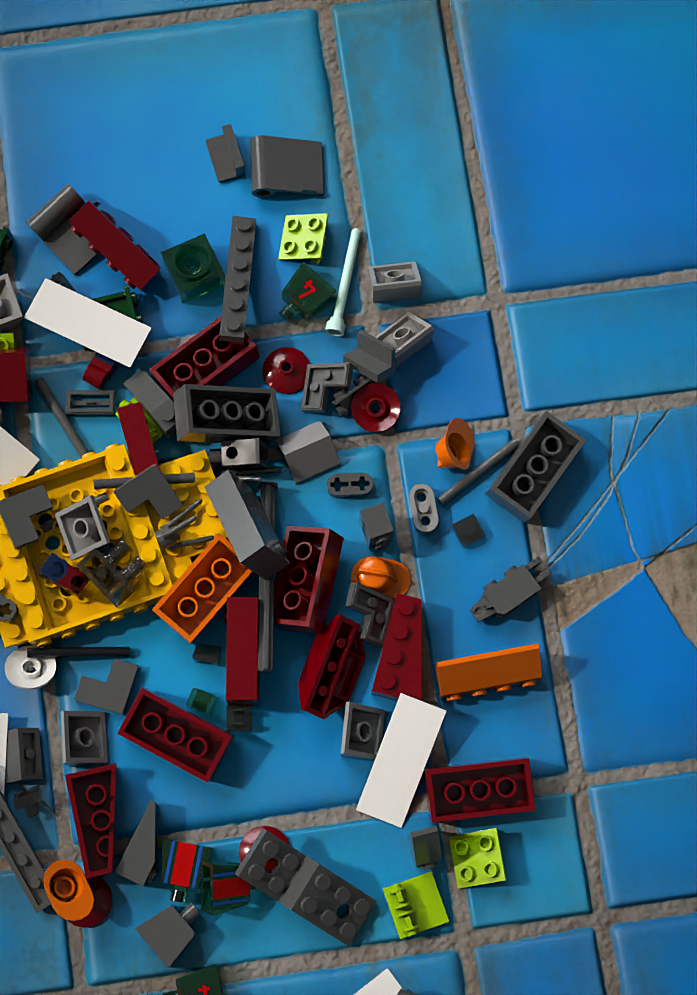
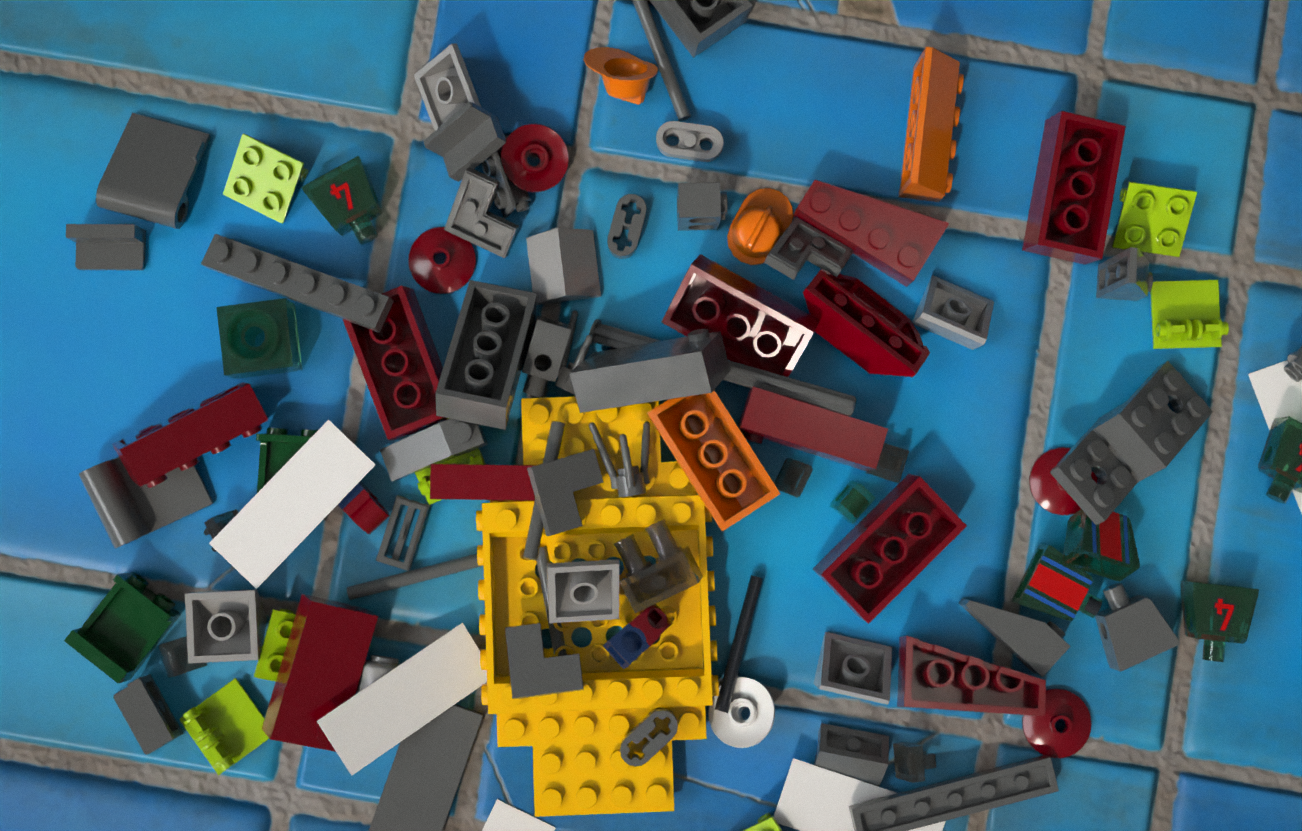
camera: 75 degrees left, 10 degrees up
orange piece [43,859,94,921] -> none
dark grey tile [74,659,139,715] -> none
light aqua piece [325,228,361,337] -> none
white sticker [356,693,446,828] -> none
light grey slope [368,261,422,303] -> none
clear smoke plate [451,514,485,548] -> none
dark grey hinge [470,557,552,623] -> none

